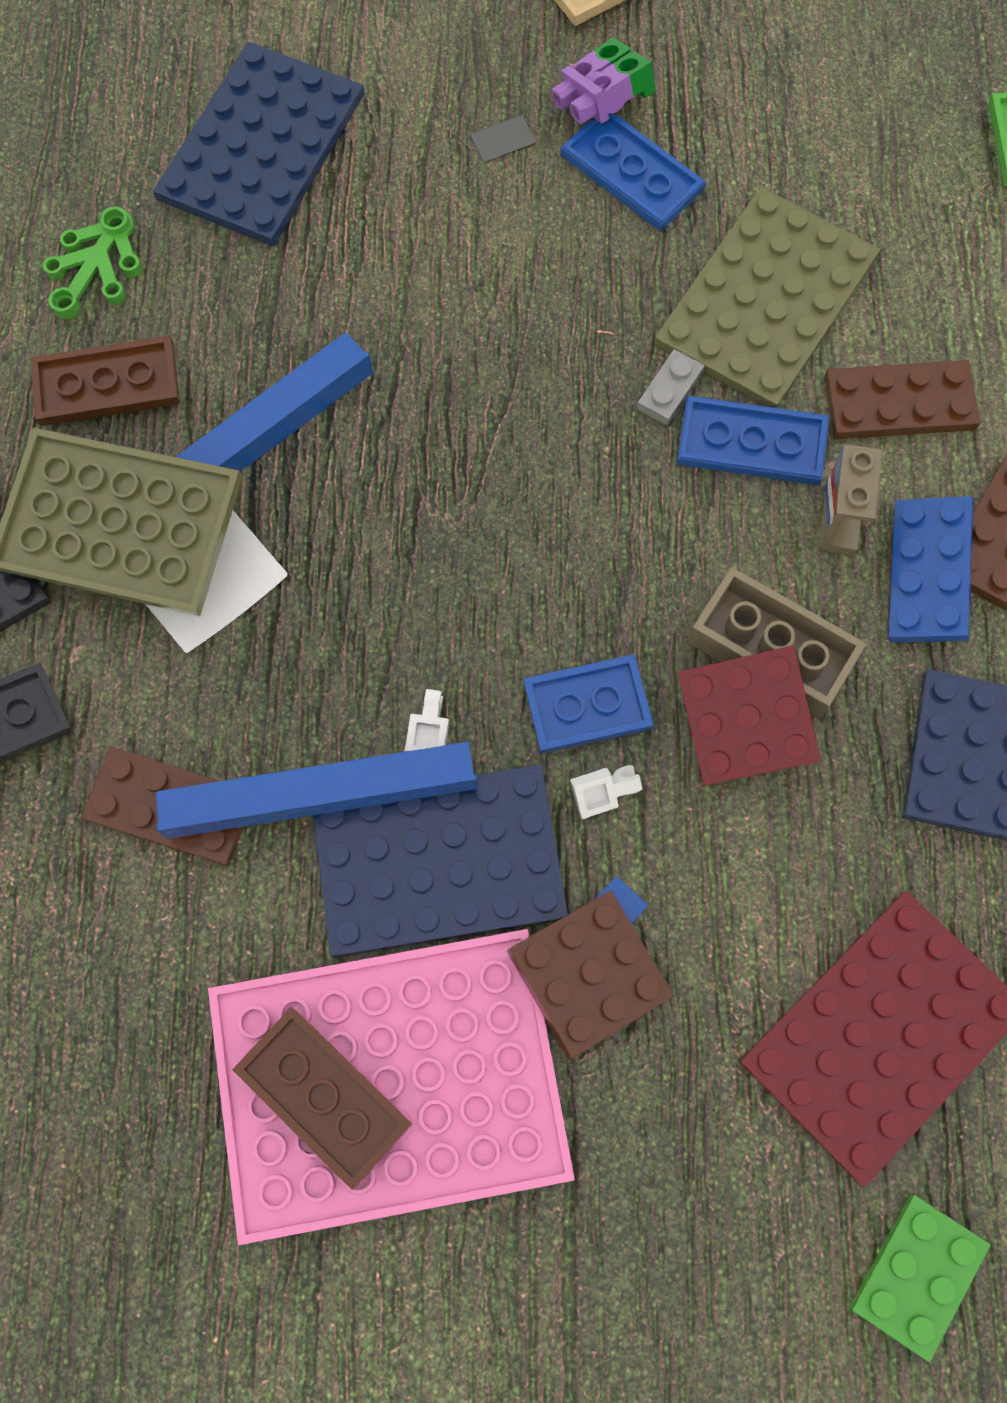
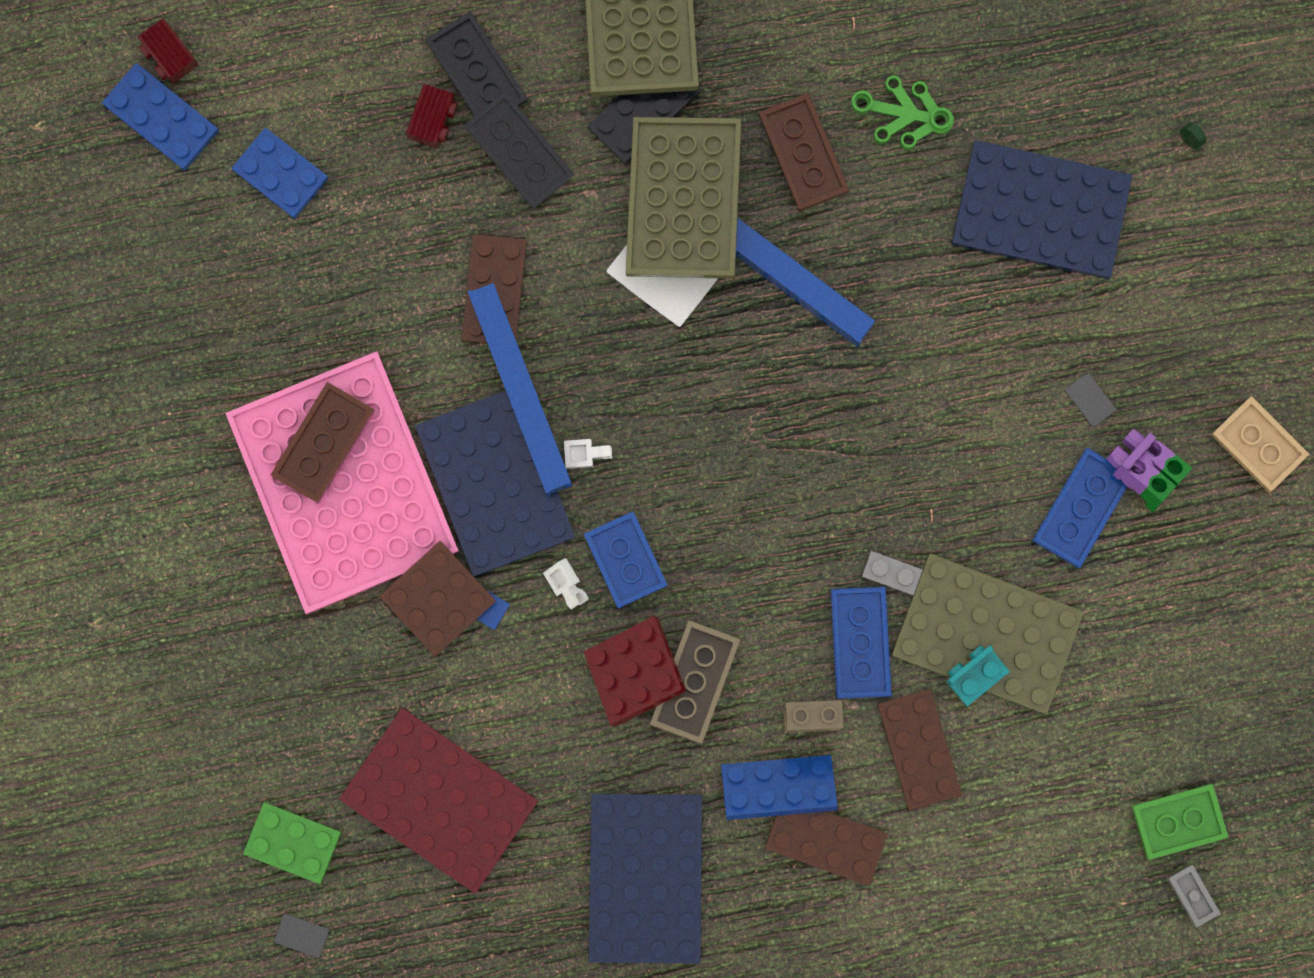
camera: 75 degrees right, 10 degrees up
none -> teal bracket [945,645,1010,707]

